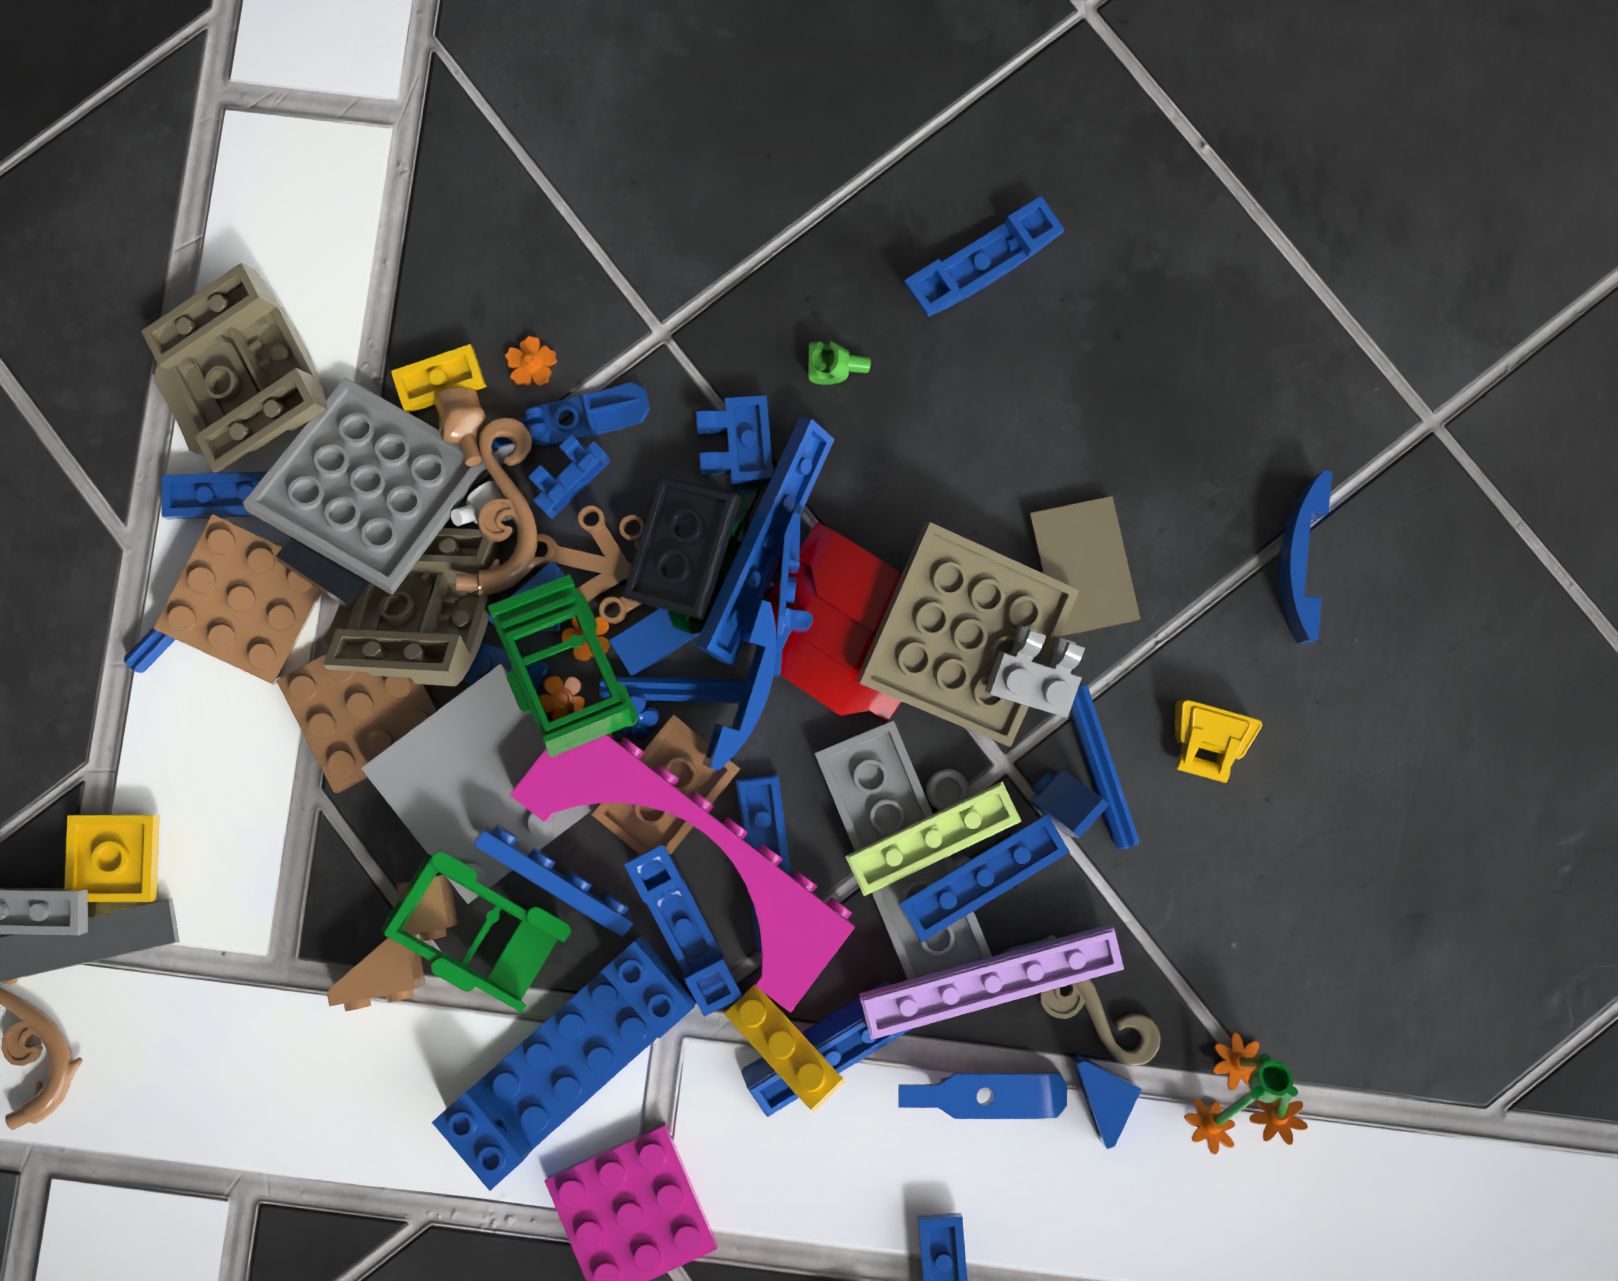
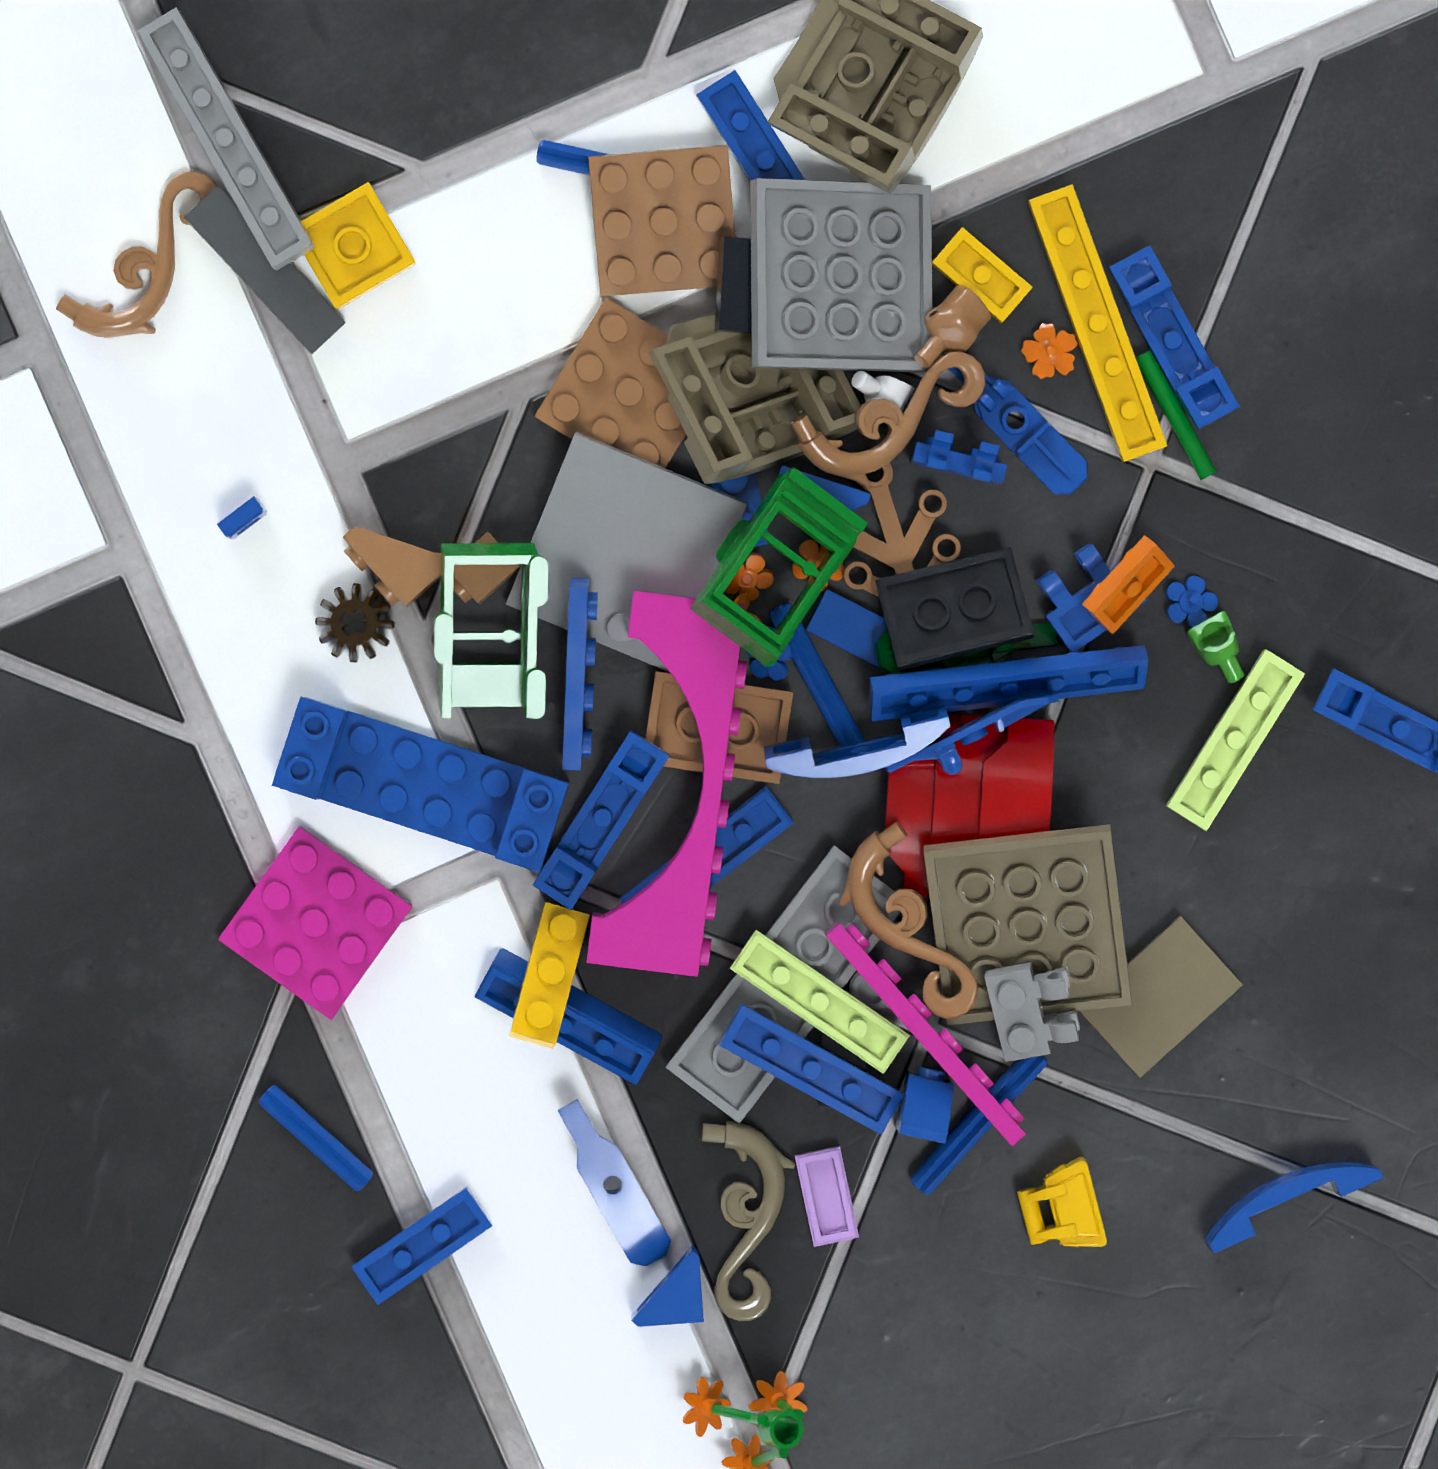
camera: 55 degrees right, 5 degrees up
lavender tile [859,924,1124,1040] -> none
none -> blue tile [216,496,268,540]
none -> dark brown gear [315,583,395,663]
none -> lavender tile [794,1145,859,1247]
none -> dark pink plate [824,922,1026,1147]
none -> medium nougat plant [839,822,978,1019]
none -> yellow plate [1028,184,1167,463]
none -> orange plate [1082,535,1175,635]
none -> blue slope [1109,245,1240,430]
none -> green bar [1136,350,1217,480]
none -> blue plant [1165,576,1218,628]
none -> yellowish green plate [1166,649,1305,831]

